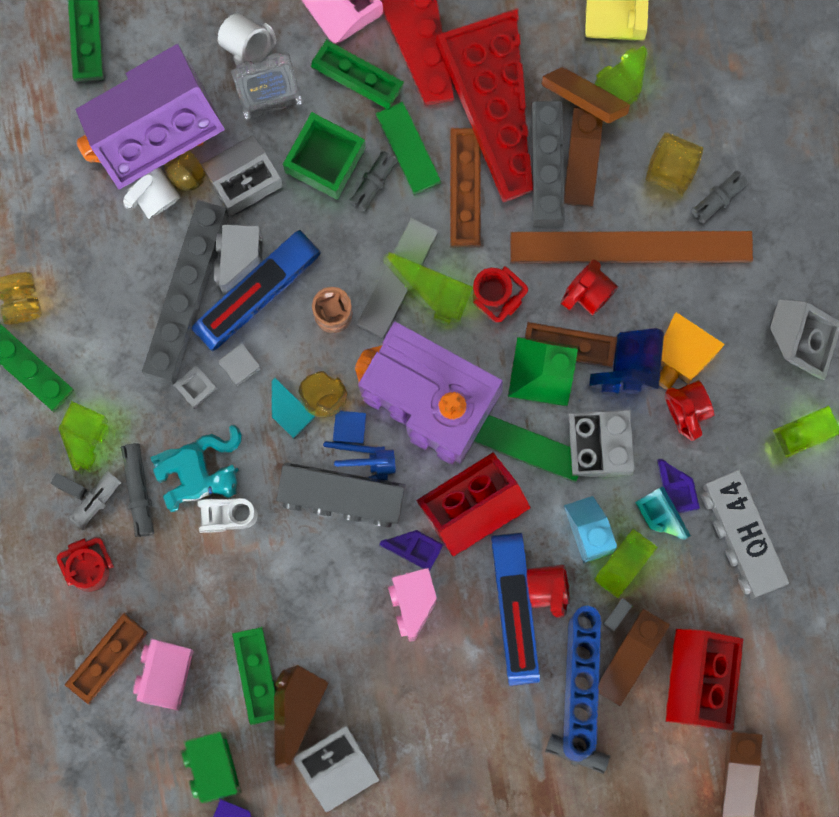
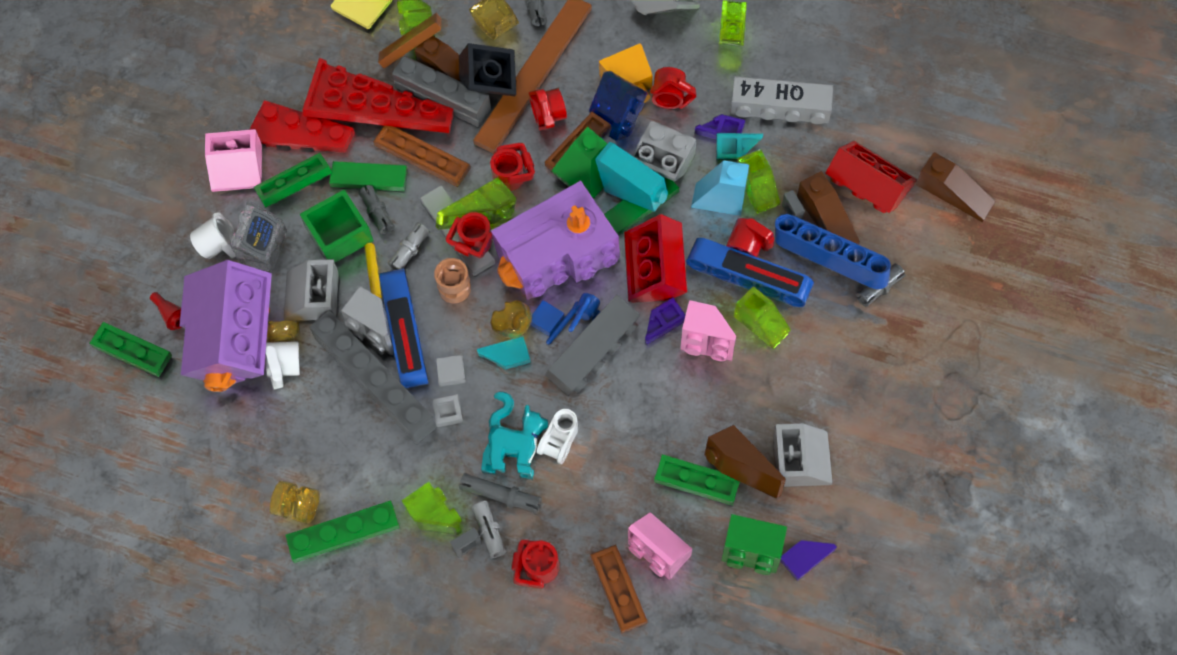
camera: 60 degrees left, 15 degrees down
none -> red cone [150,292,182,330]
none -> yellow bar [365,243,382,298]
none -> light grey pin [388,222,430,270]
none -> red piece [446,212,493,259]
none -> black slope [459,43,517,97]
none -> teal slope [595,142,668,212]
none -> clear neon green slope [734,286,791,349]

